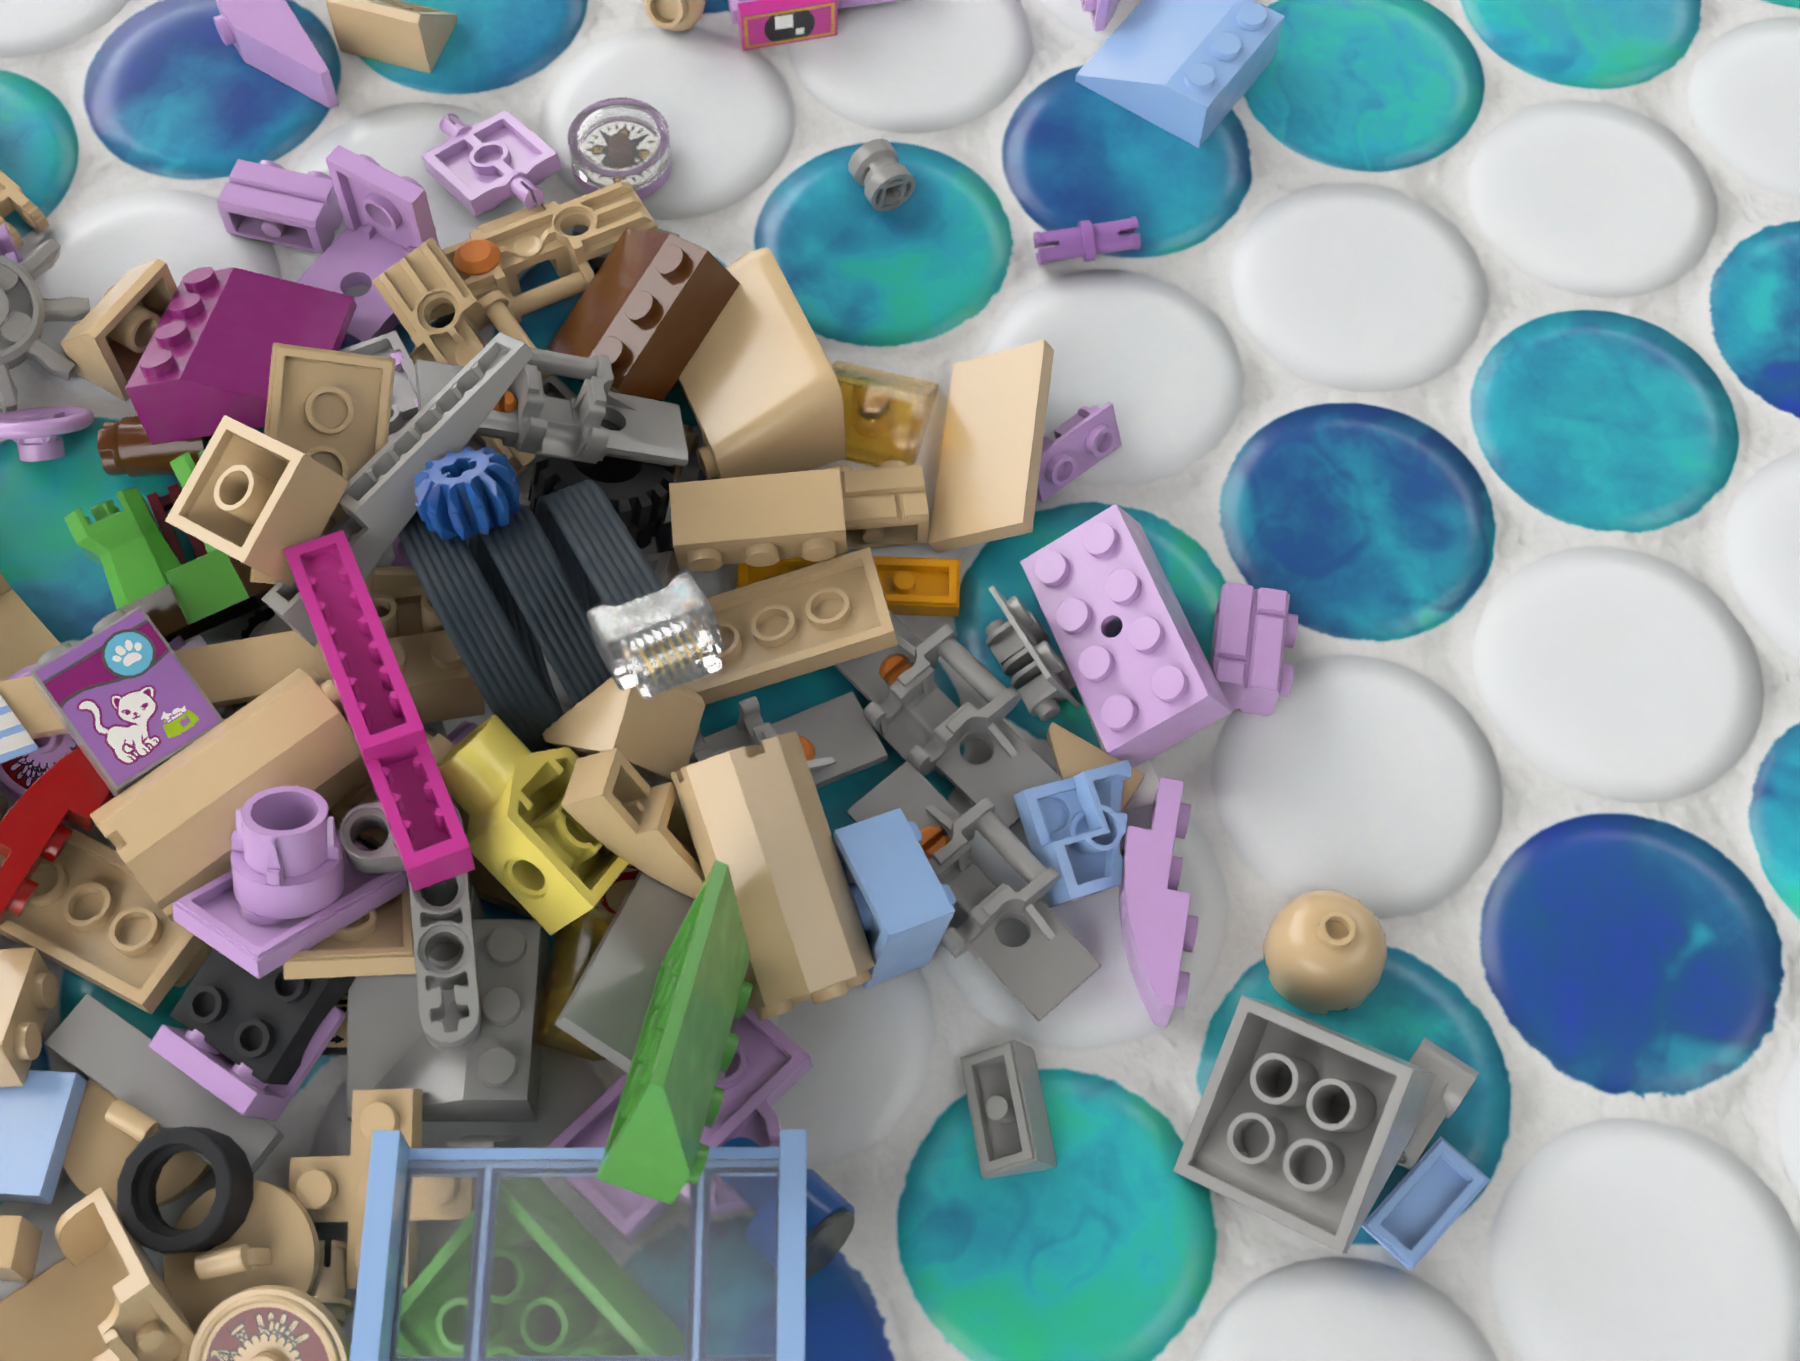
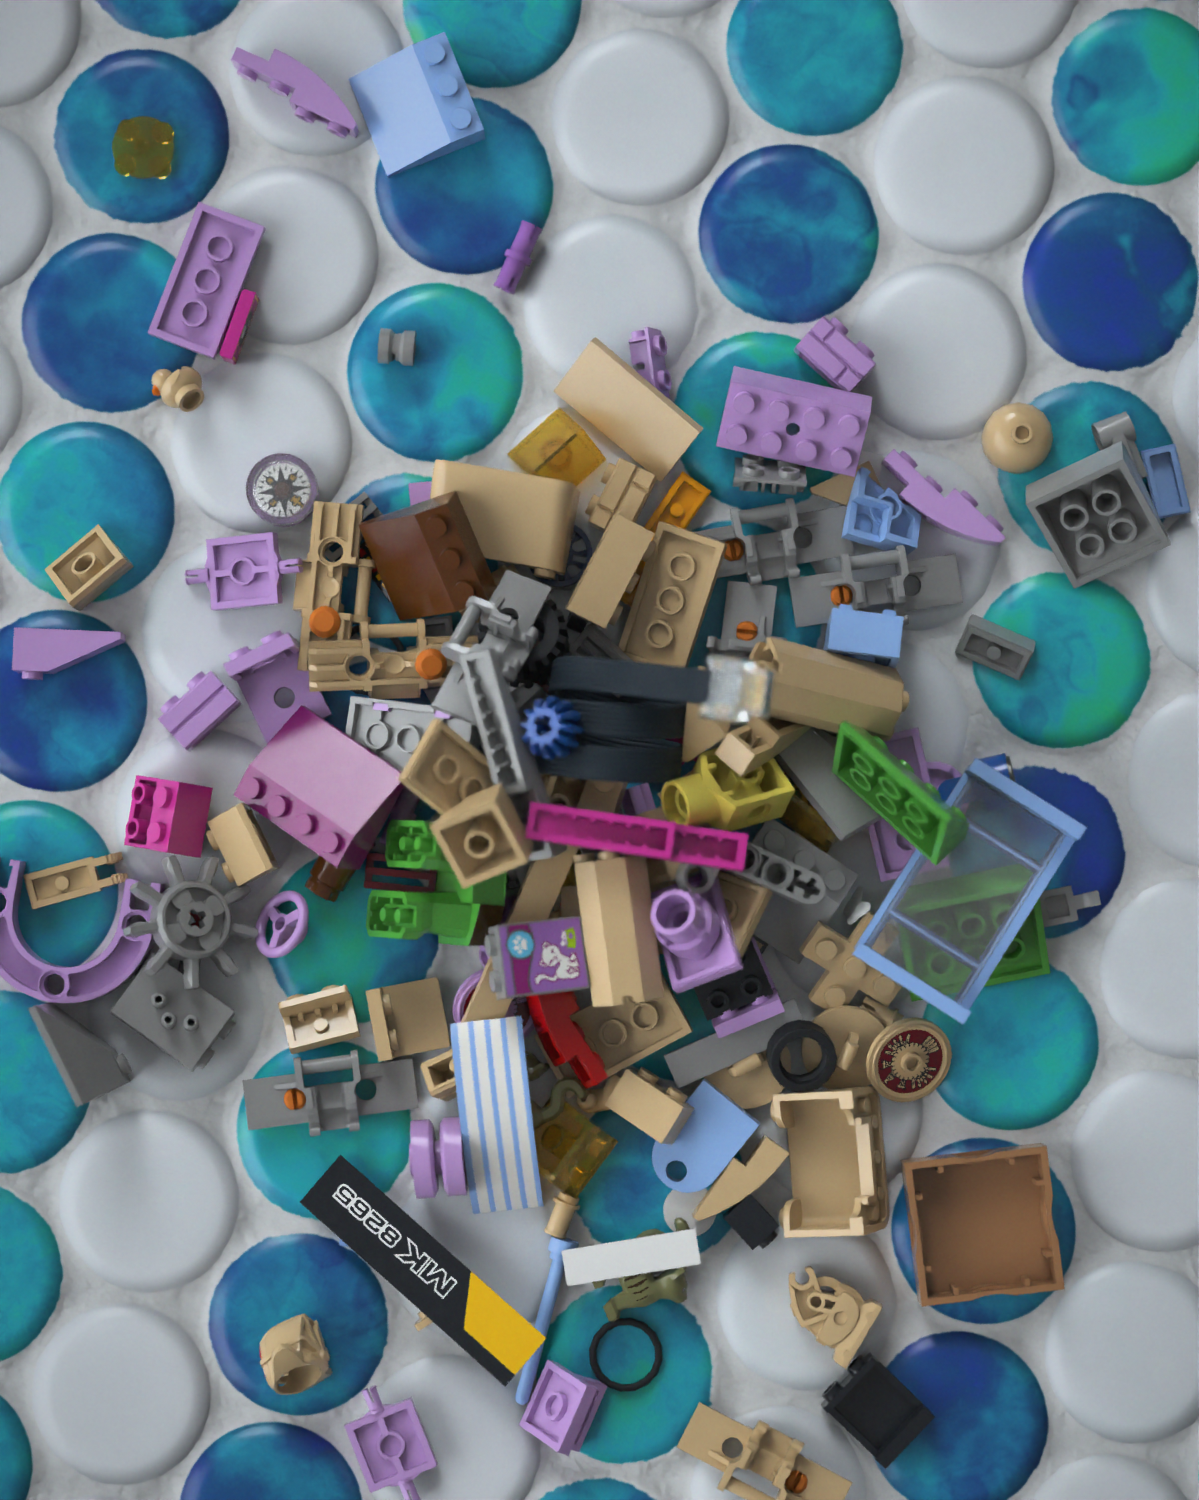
camera: 55 degrees left, 25 degrees up
none -> dark pink slope [124,775,213,858]

